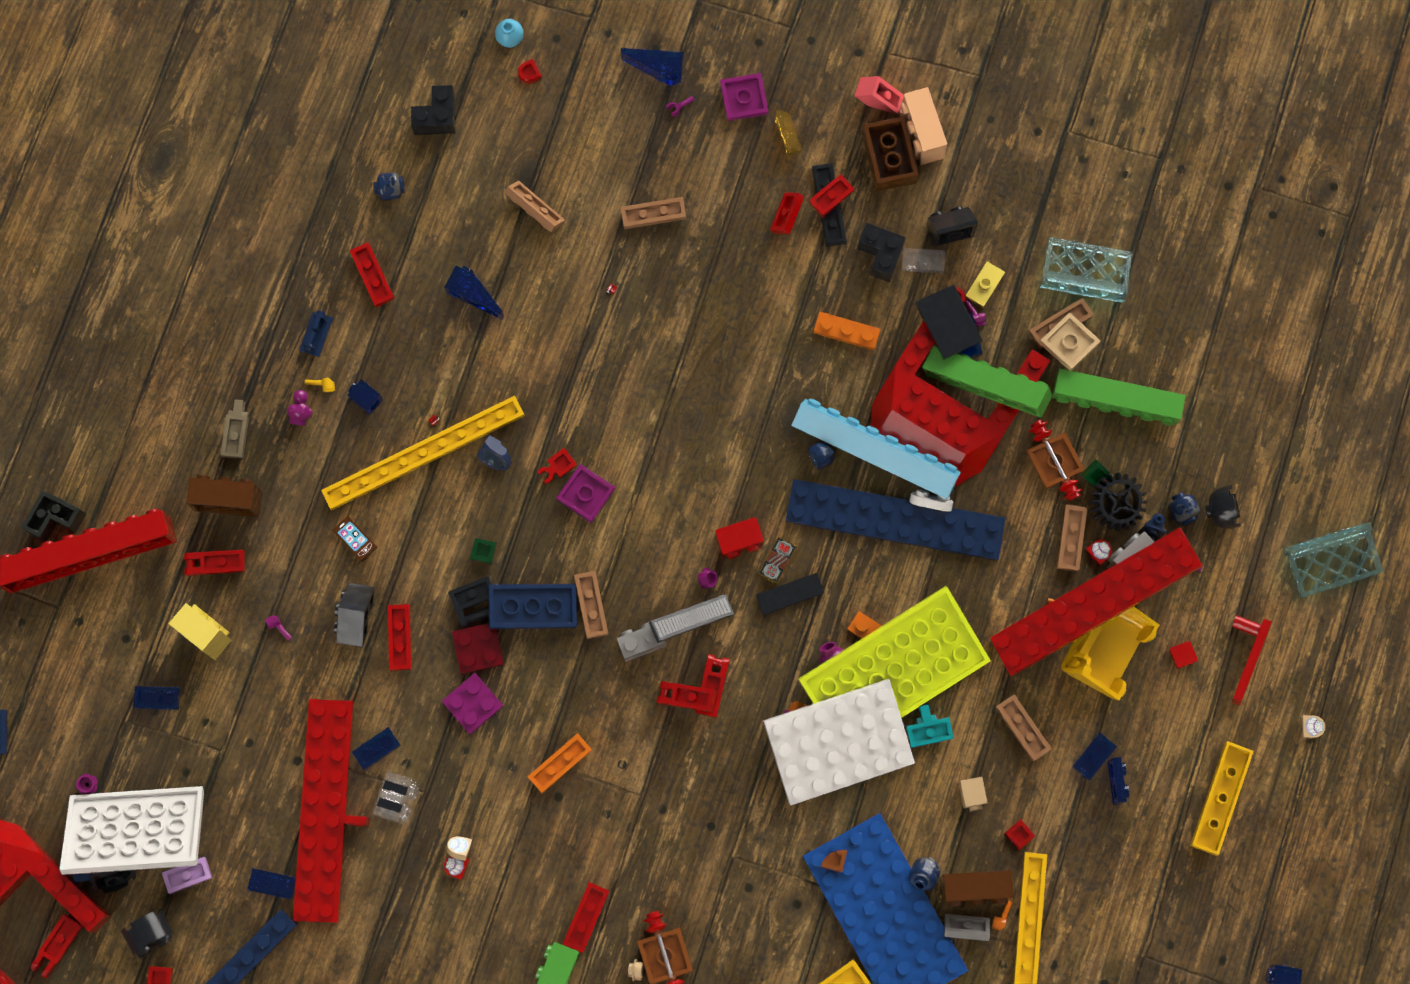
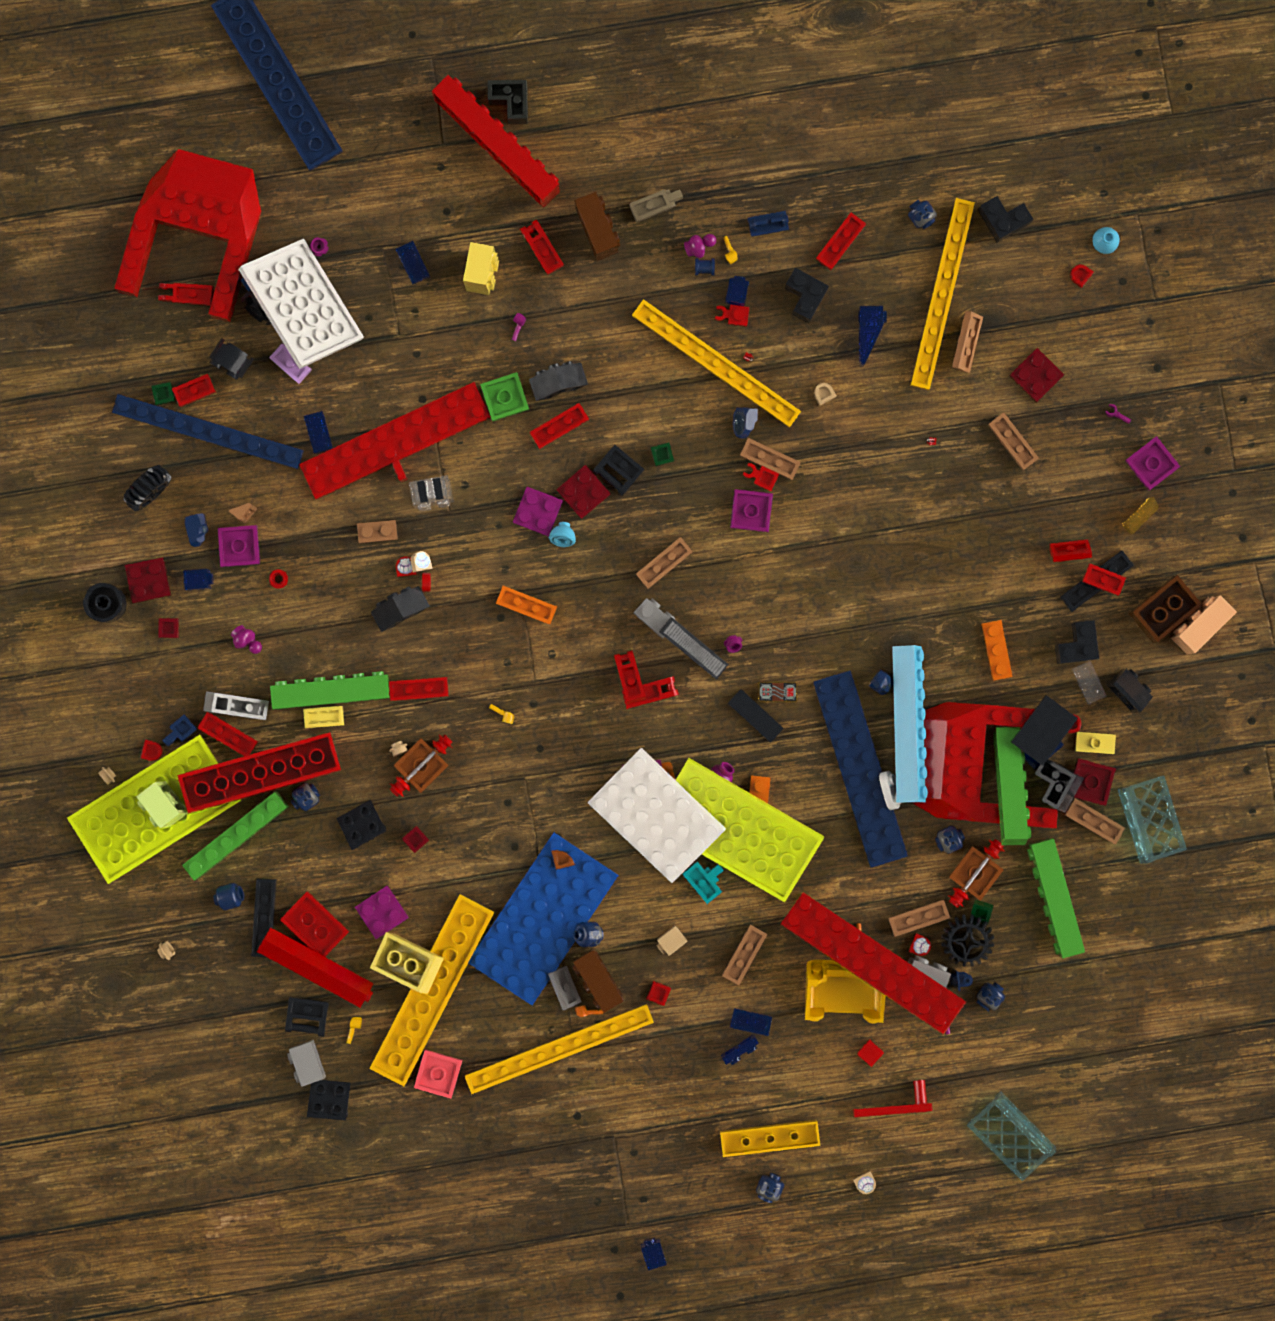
camera: 55 degrees right, 10 degrees up
tile [332,516,378,562] -> none
clear blue plate [352,727,401,771] -> none
dark blue plate [488,584,577,629] -> none
clear blue slope [621,48,683,85] -> none
red brick [715,517,764,559] -> none
coral slope [854,76,904,114] -> none
magenta hand [964,299,986,326] -> none
tan plate [1039,312,1101,372] -> none
black cylinder [1205,485,1241,529] -> none
none -> medium nougat plate [357,520,398,543]
none -> black brick [371,586,430,632]
none -> red tile [422,572,431,593]
none -> bright green plate [480,372,529,422]
none -> yellow hand [489,704,514,724]
none -> medium azure brick [549,522,576,547]
none -> dark blue bush [695,258,715,276]
none -> red plate [715,305,750,327]
none -> medium nougat plate [740,438,801,480]
none -> dark blue head [756,1172,785,1203]
none -> black brick [785,268,829,324]
none -> tan tile [814,383,837,406]
none -> yellow plate [910,198,975,390]
none -> dark blue head [935,825,965,854]
none -> dark red plate [1009,348,1064,403]
none -> black brick [1035,759,1084,812]
none -> dark red plate [1074,758,1116,806]

